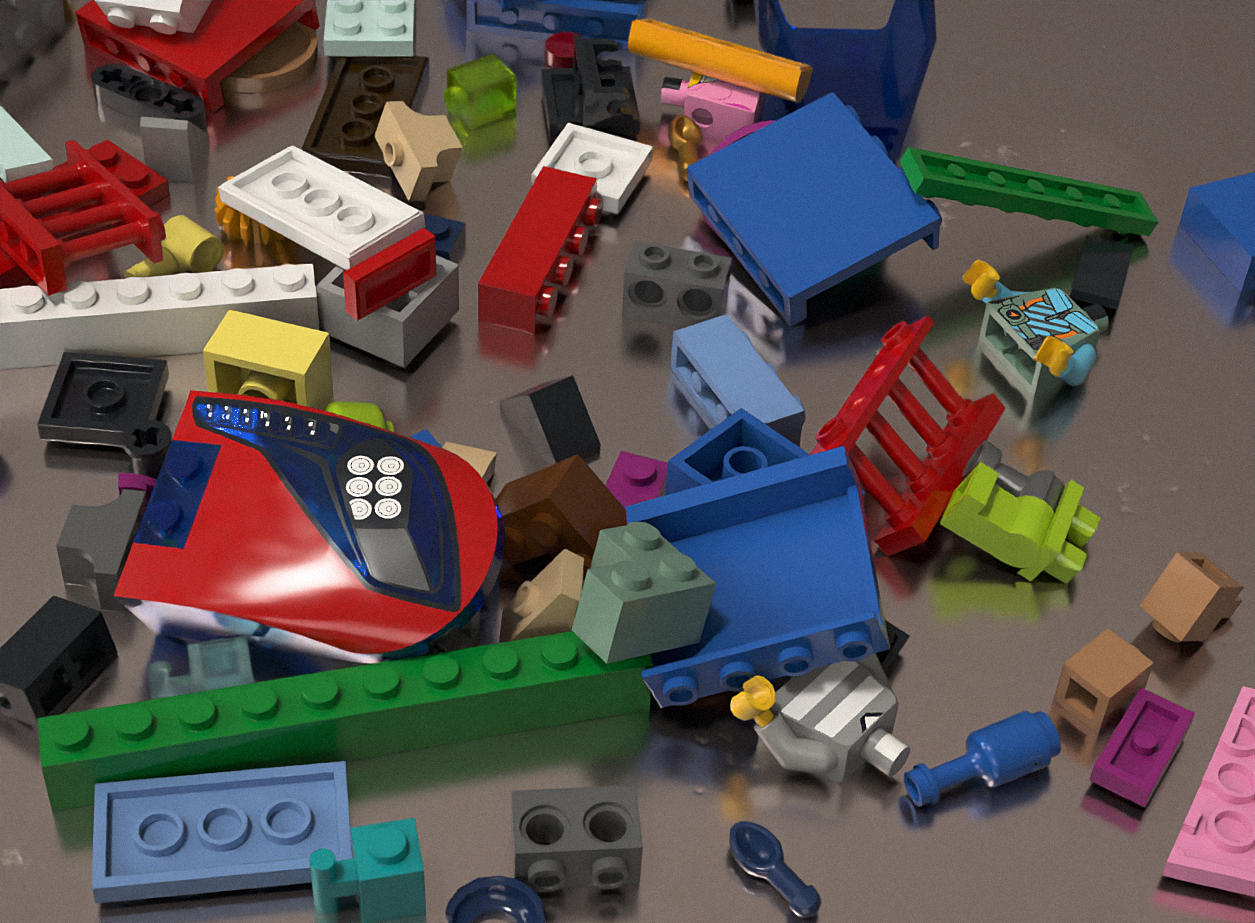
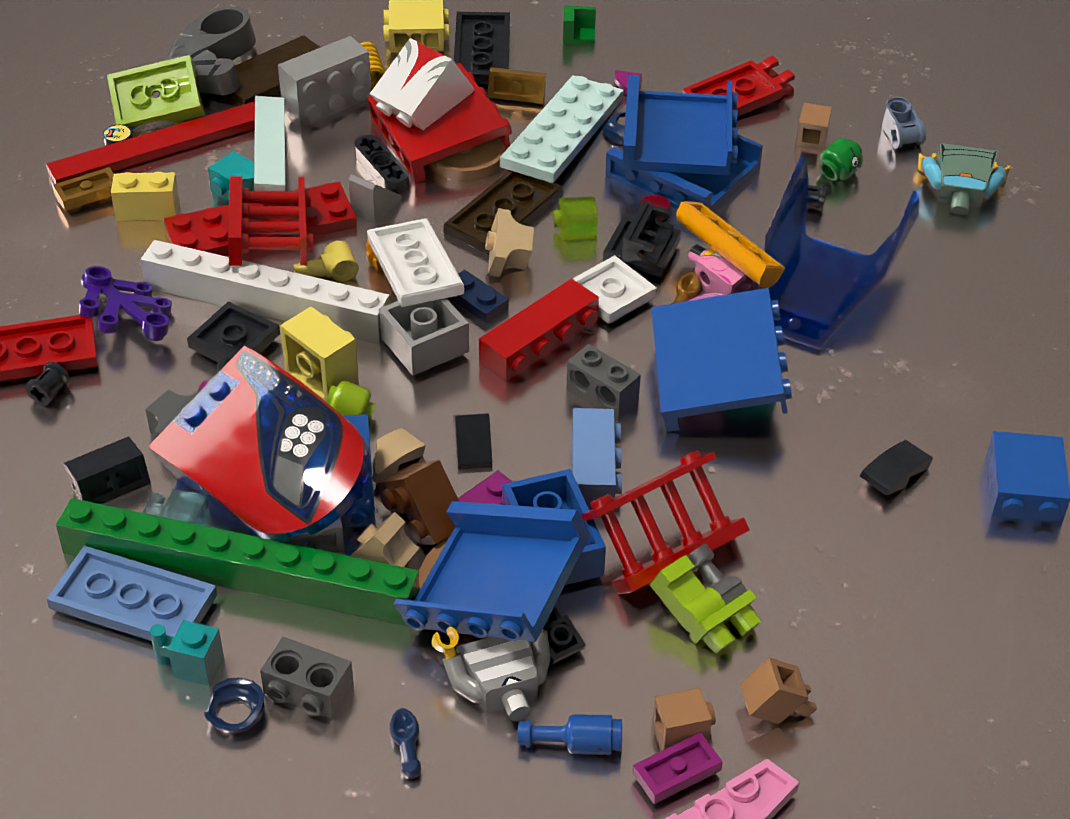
camera: 30 degrees right, 0 degrees up
red tile [343,228,436,321] -> none
sand green brick [572,522,717,663] -> none
green plate [899,147,1159,236] -> none
torso [962,260,1109,397] -> none

